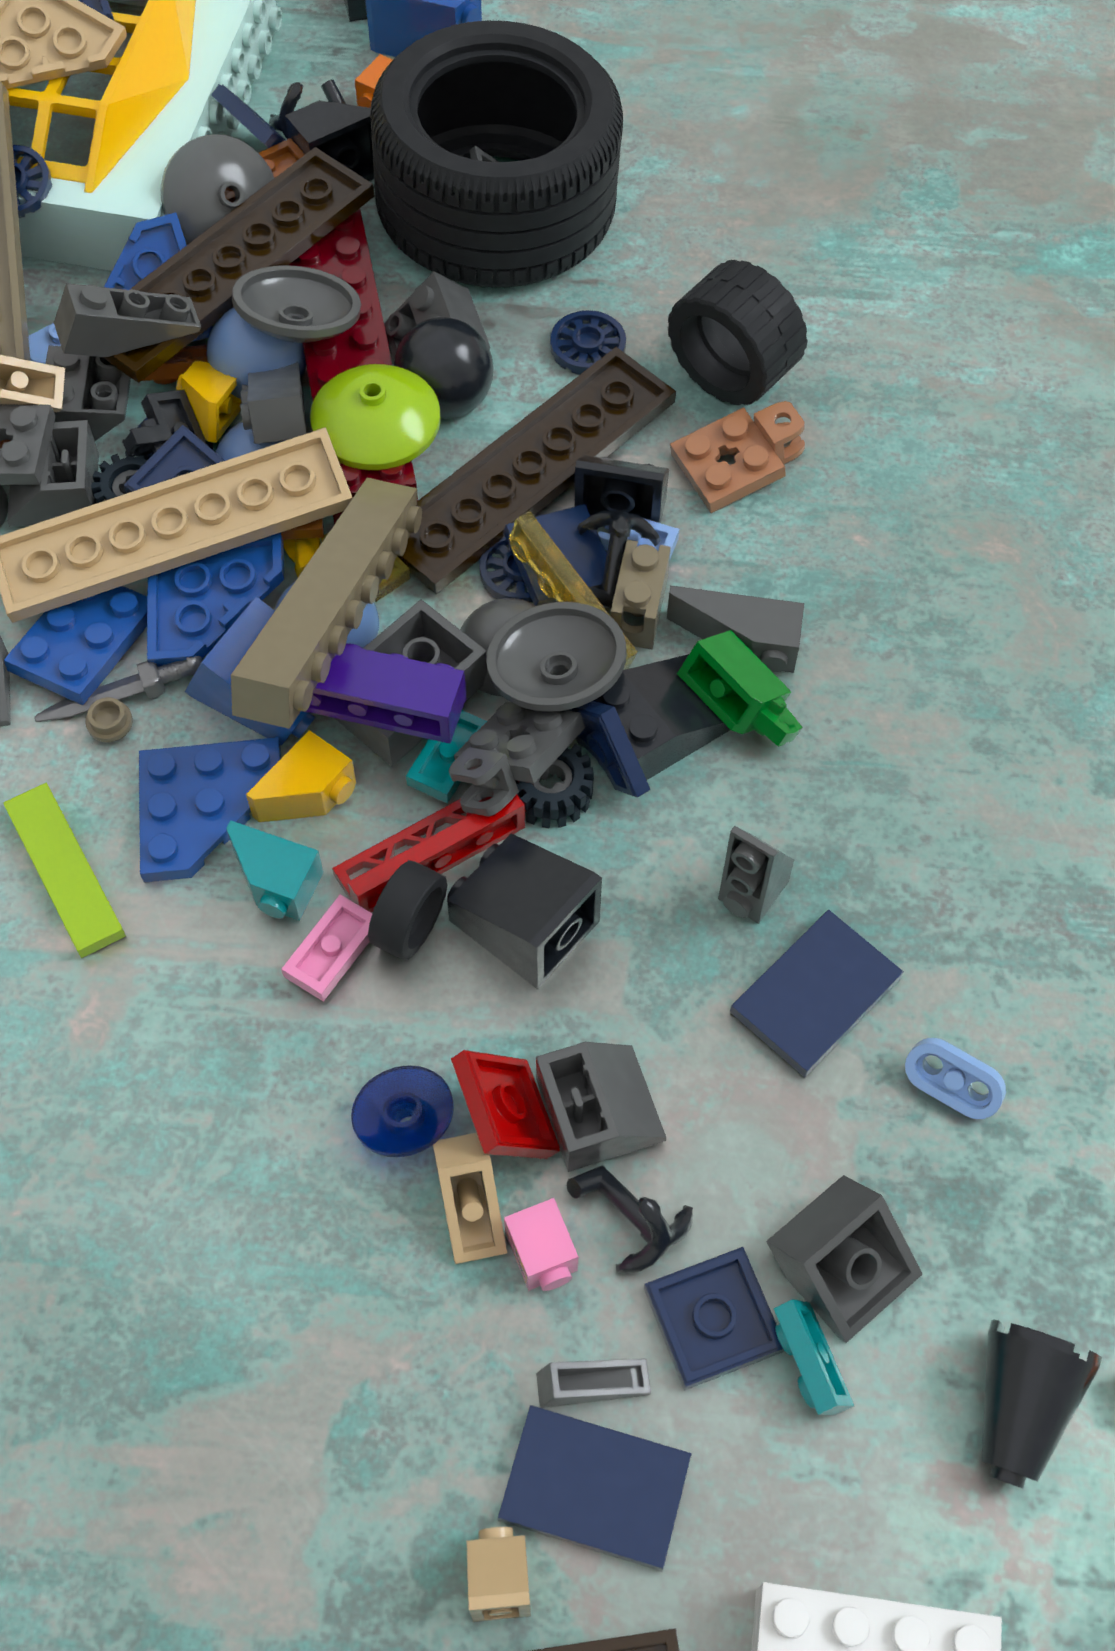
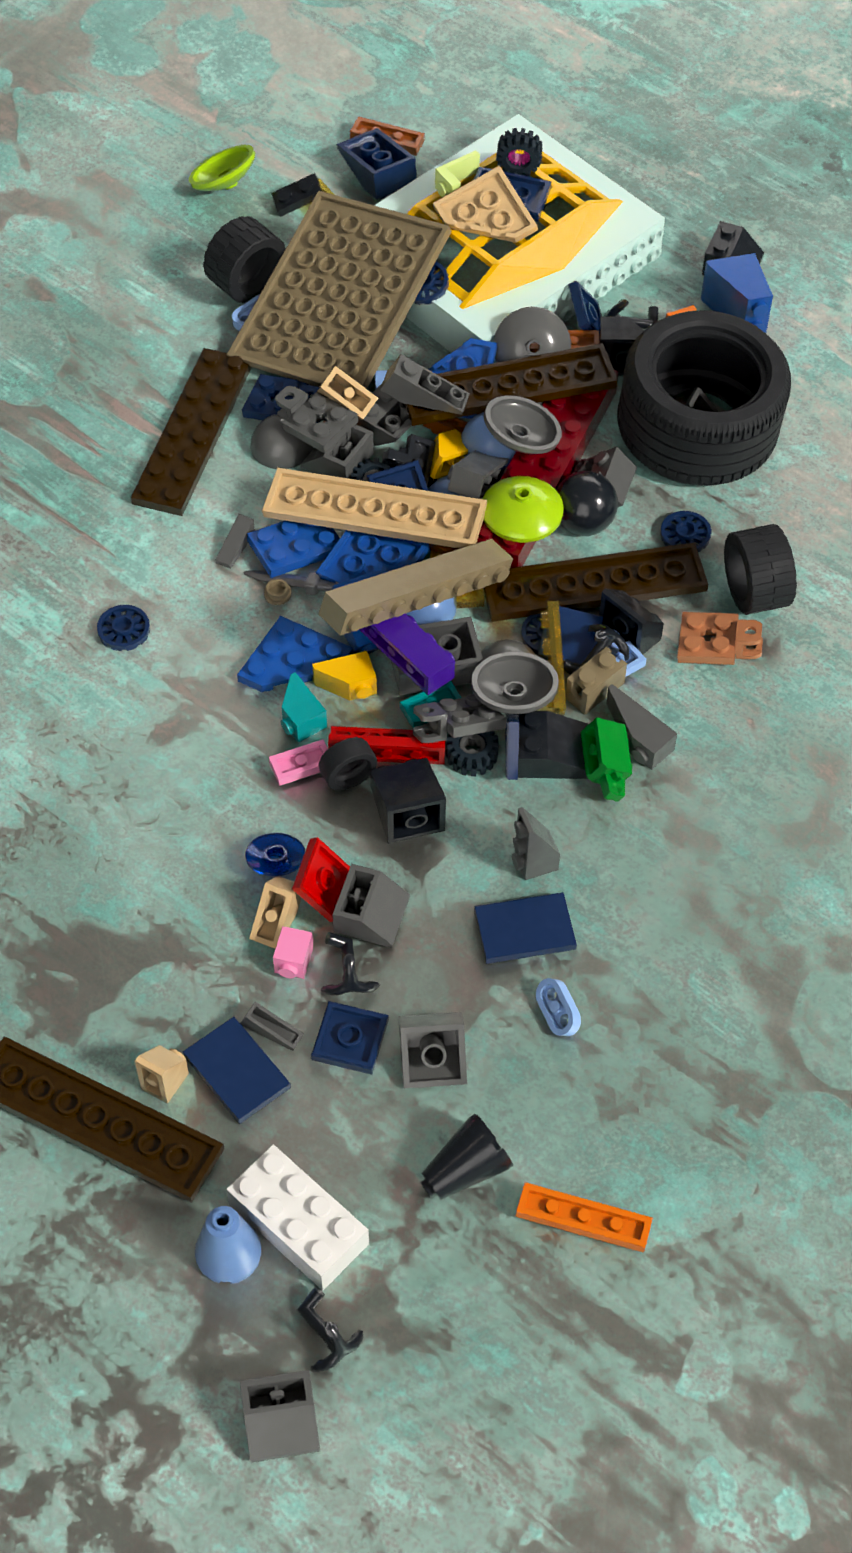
camera: 35 degrees right, 5 degrees down
lime tile [3,782,126,959] -> none
teal plate [773,1299,855,1415] -> none

